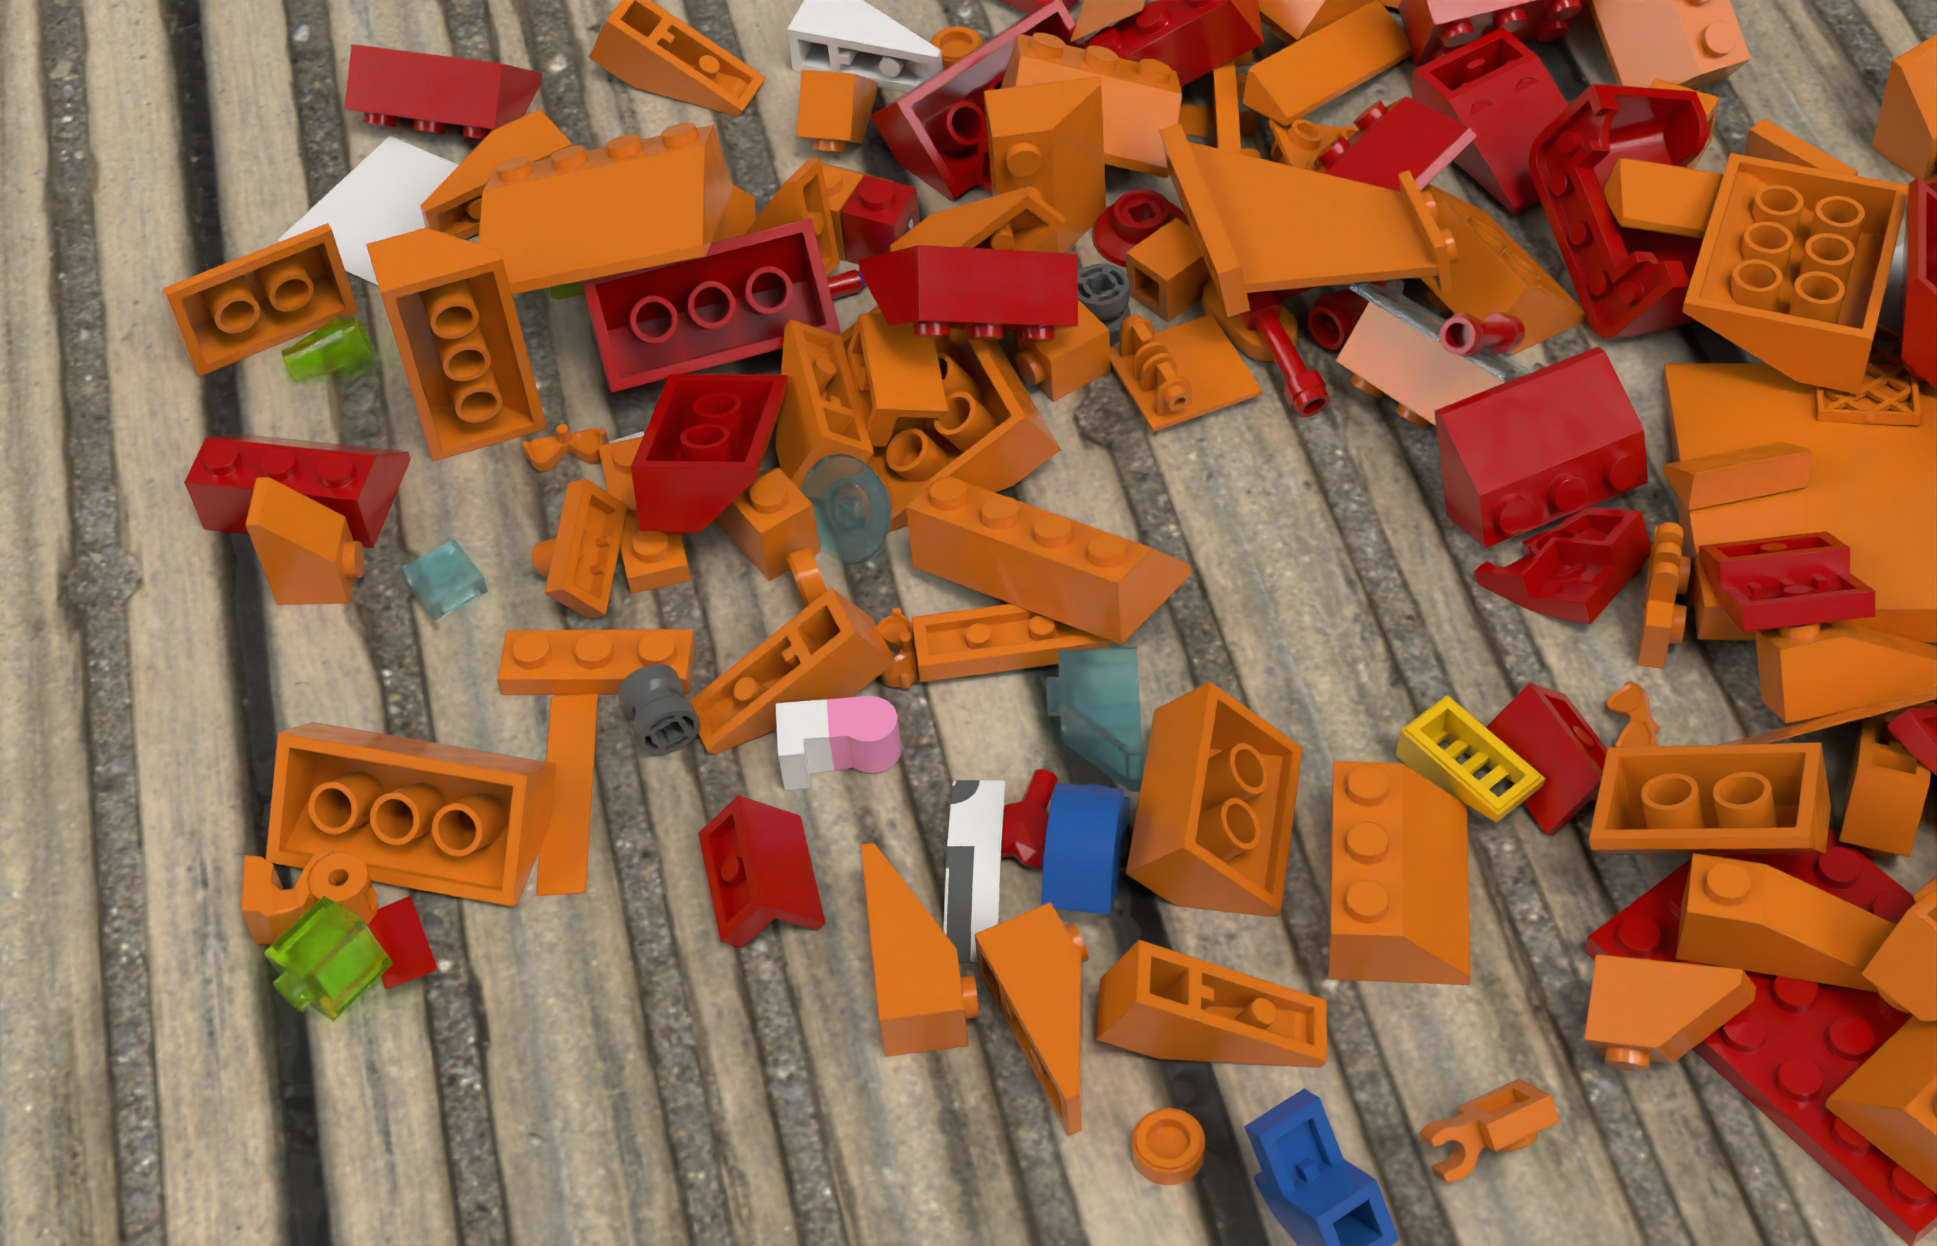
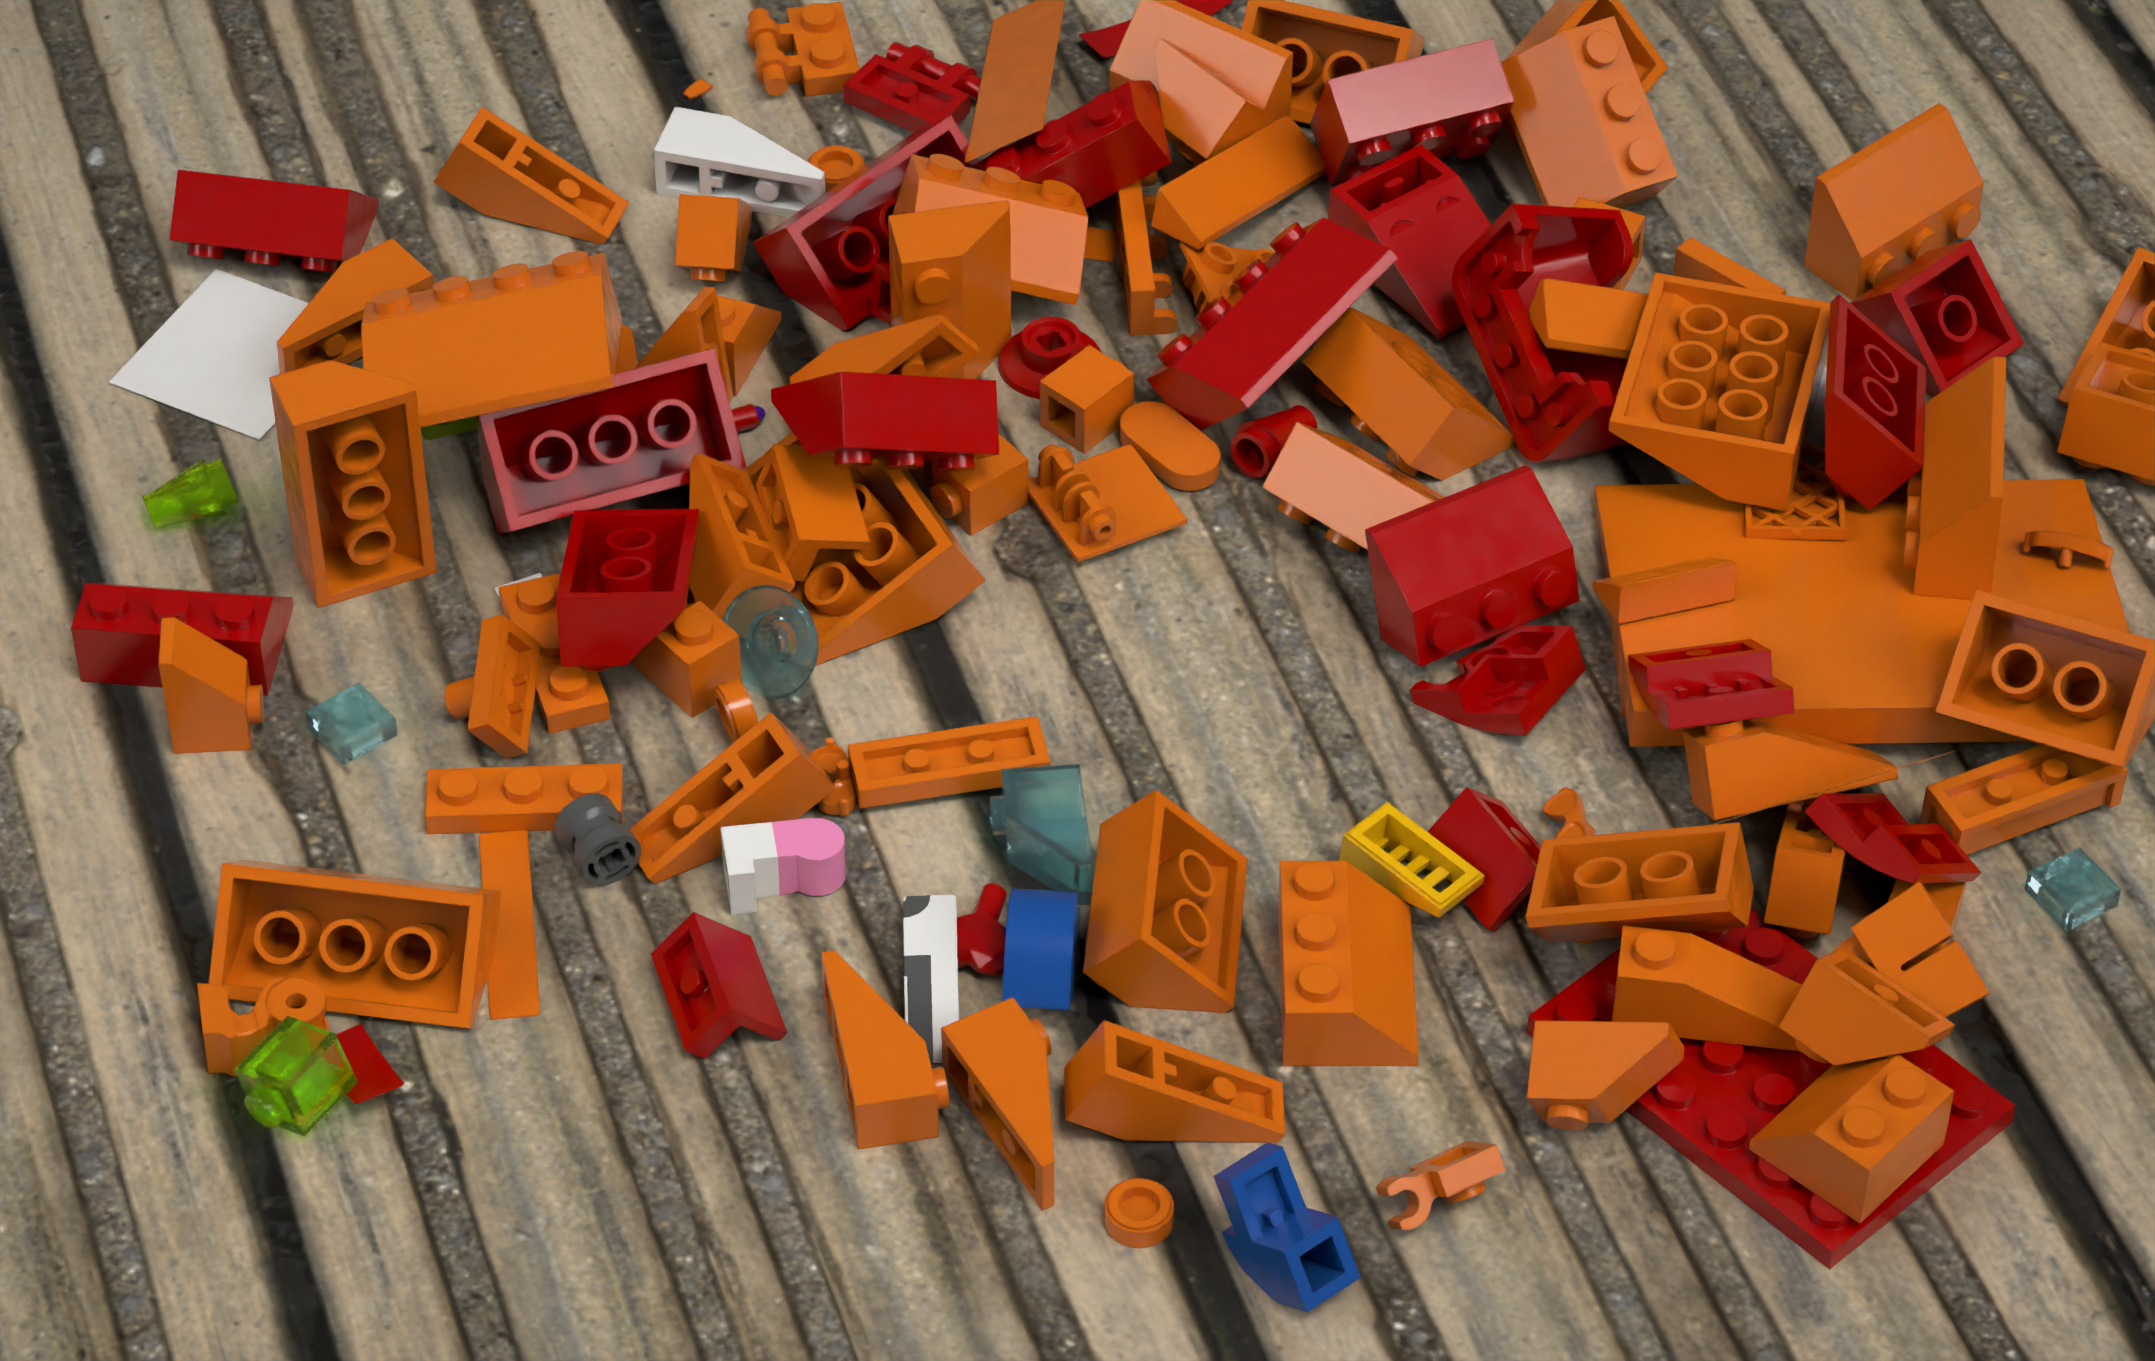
camera: 10 degrees left, 5 degrees down
orange slope [161,223,358,377] -> none
orange piece [523,424,609,472] -> none
red brick [841,175,920,265] -> none
orange slope [905,474,1191,645] -> none
dark grey wheel [1077,264,1131,345] -> none
orange piece [1158,123,1458,318] -> none
red bar [1240,291,1330,417] -> none
clear light blue piece [1349,279,1546,382] -> none
red bar [1439,312,1525,357] -> none
orange hinge [1638,522,1691,669] -> none

